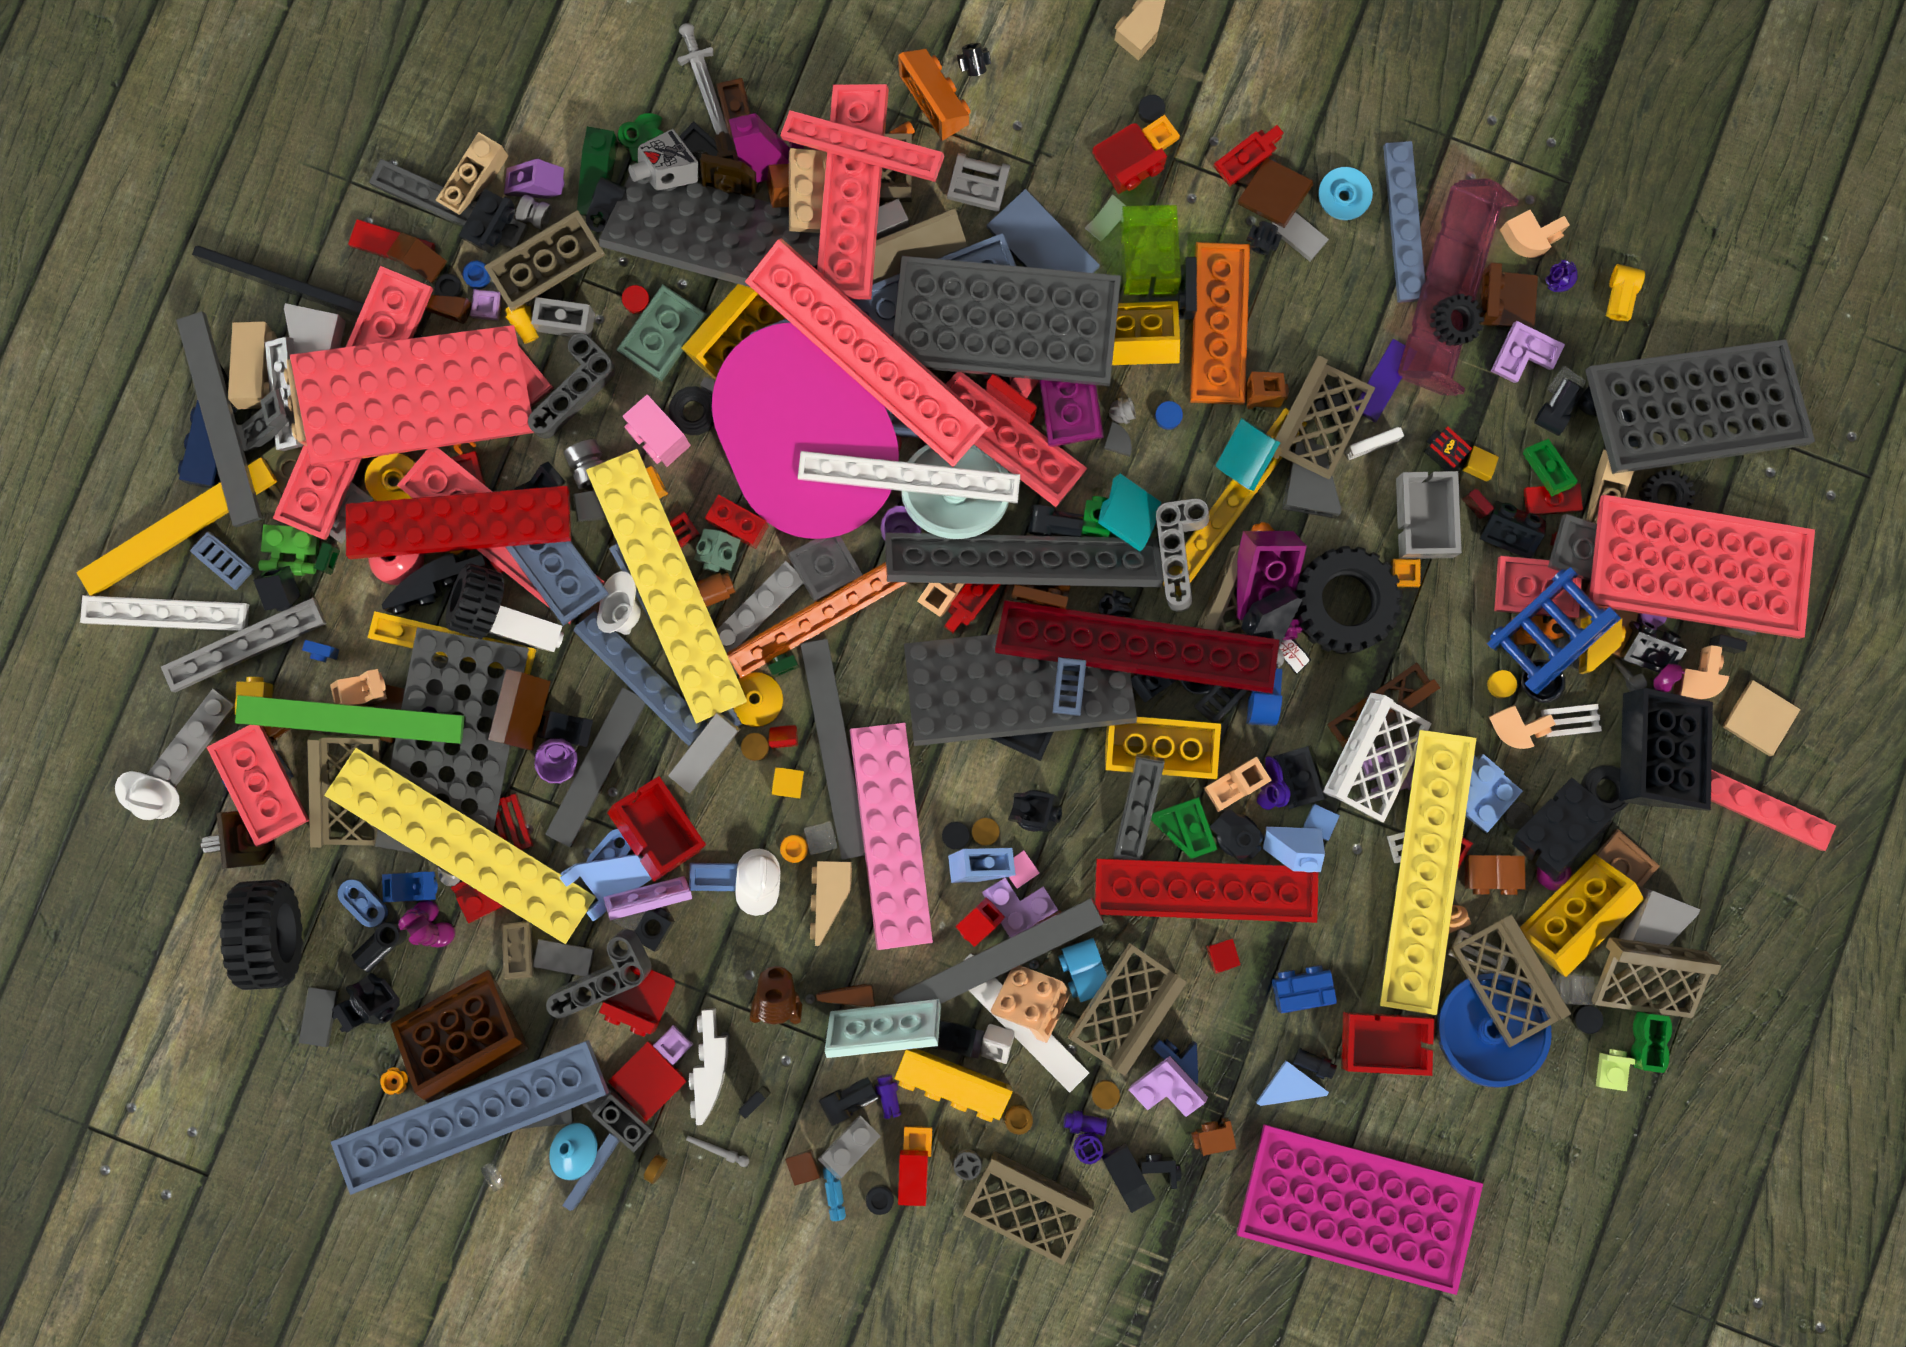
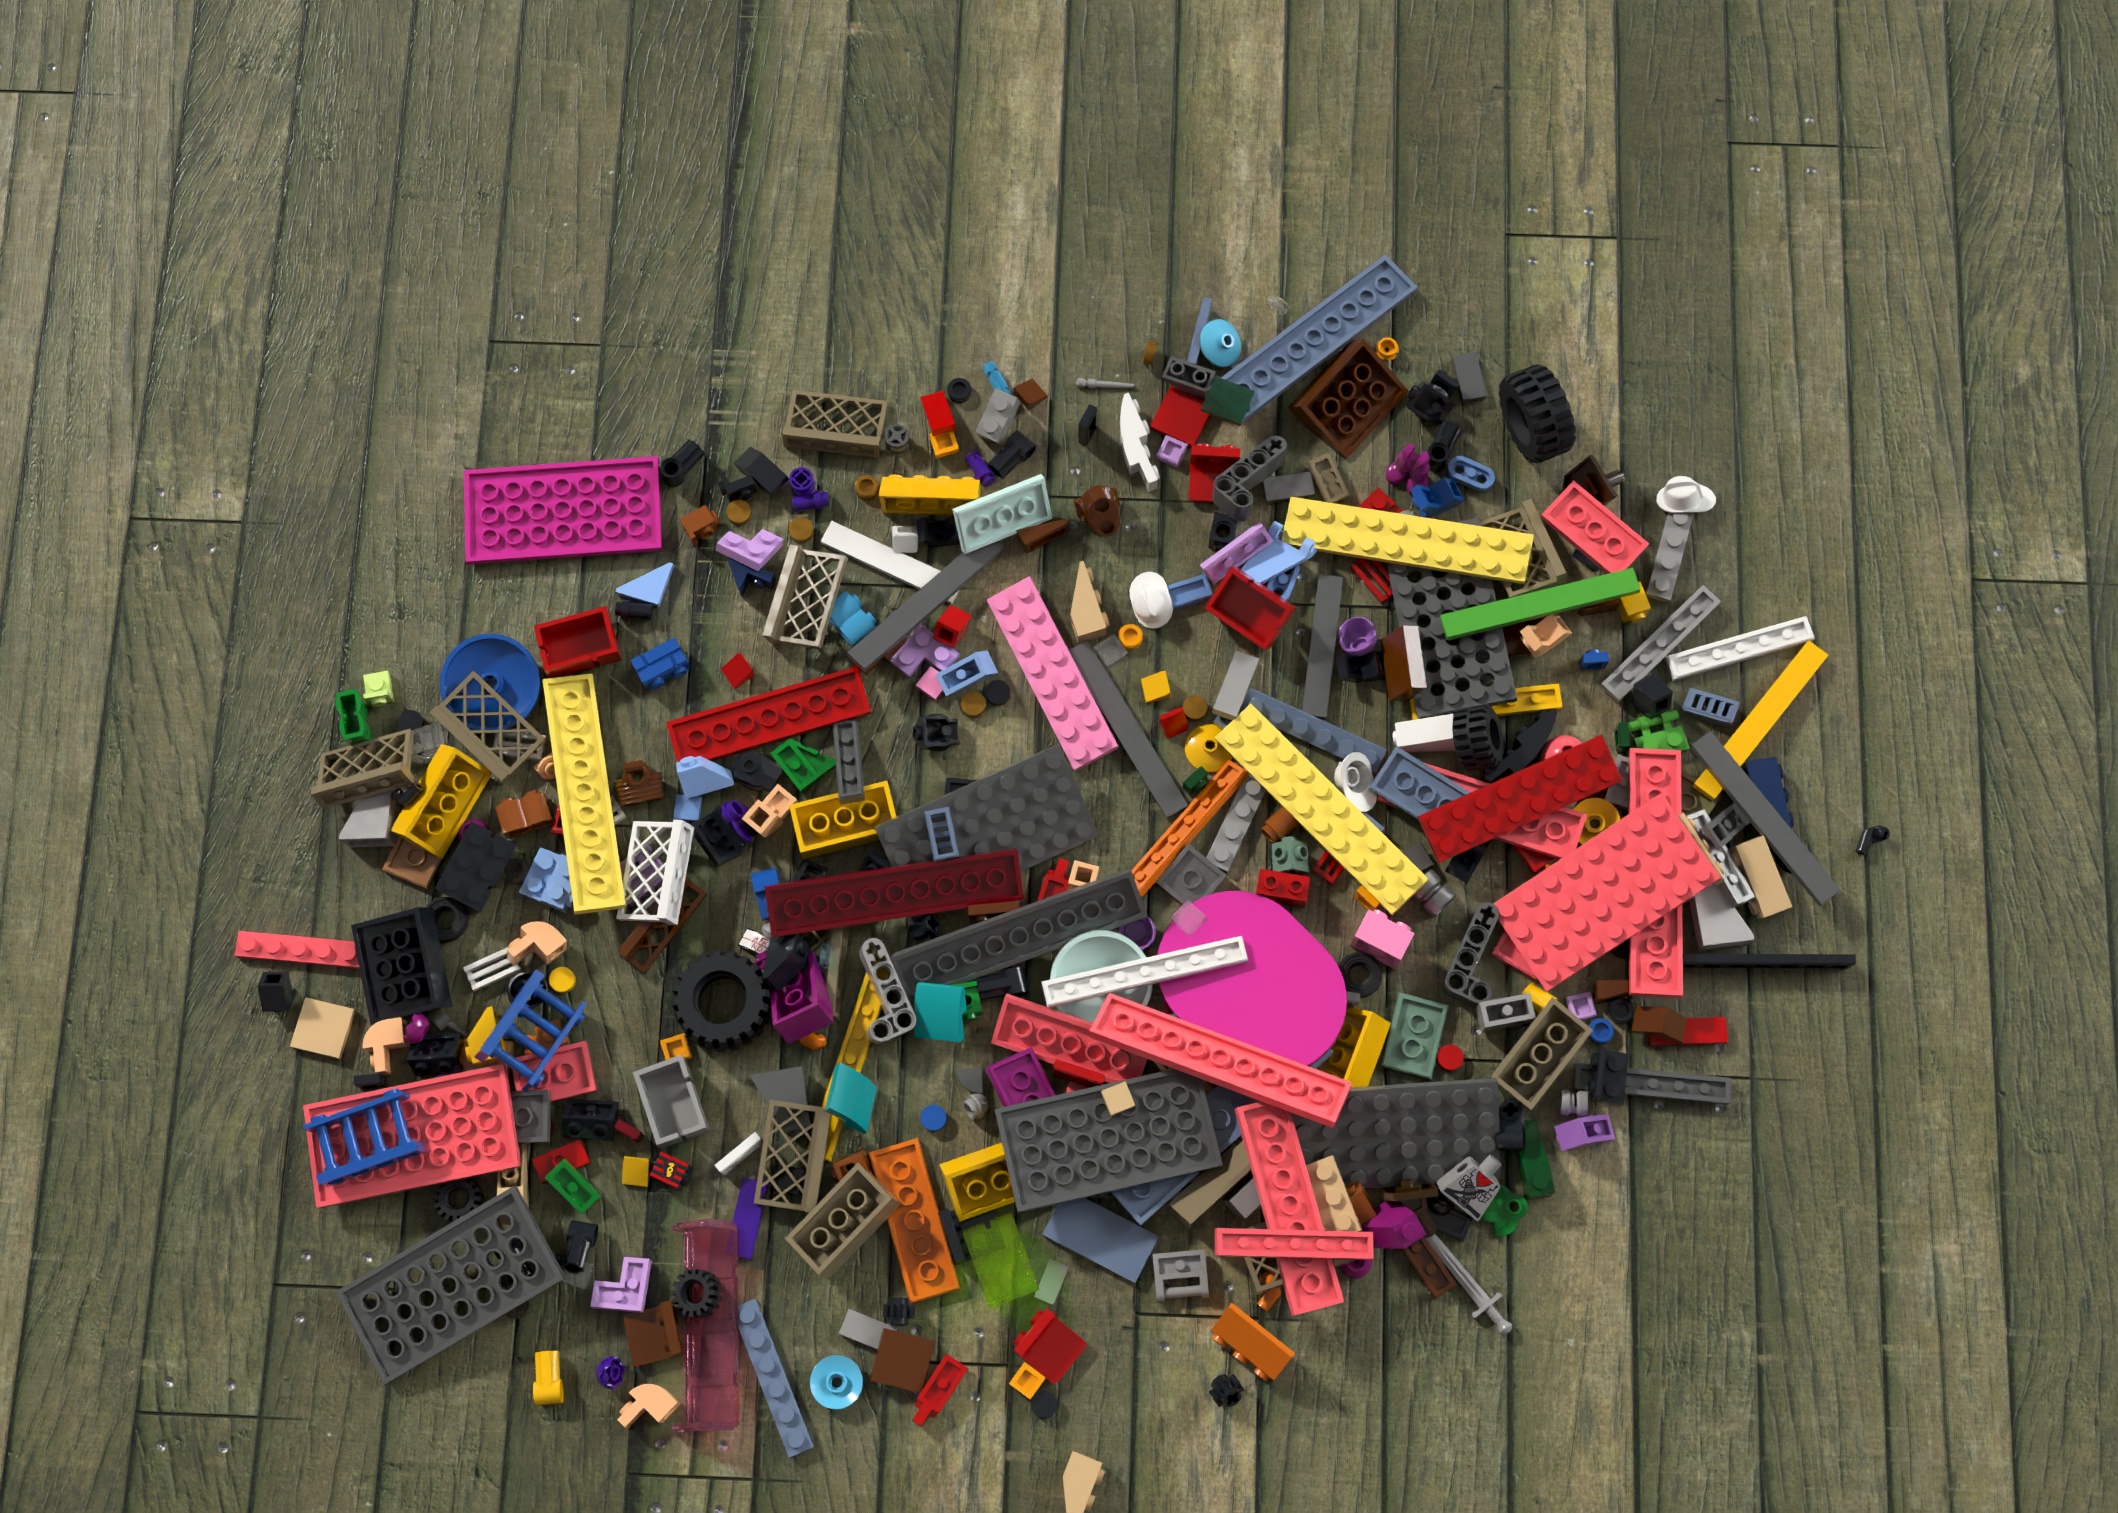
camera: 165 degrees right, 10 degrees down
tan slope [436,132,508,215] -> none
light nougat bracket [991,965,1071,1043] -> none
none -> black brick [257,971,294,1013]
none -> blue fence [303,1089,426,1187]
none -> black arm [390,781,424,806]
none -> reddish brown piece [614,760,666,807]
none -> black piece [660,439,705,487]
none -> pearl gold tile [727,500,752,525]
none -> dark tan slope [785,1163,902,1279]
none -> clear light blue tile [819,942,831,968]
none -> tan tile [1101,1082,1135,1116]
none -> clear tile [1170,900,1207,937]
none -> clear green piece [1201,376,1255,426]
none -> black arm [1855,825,1890,856]

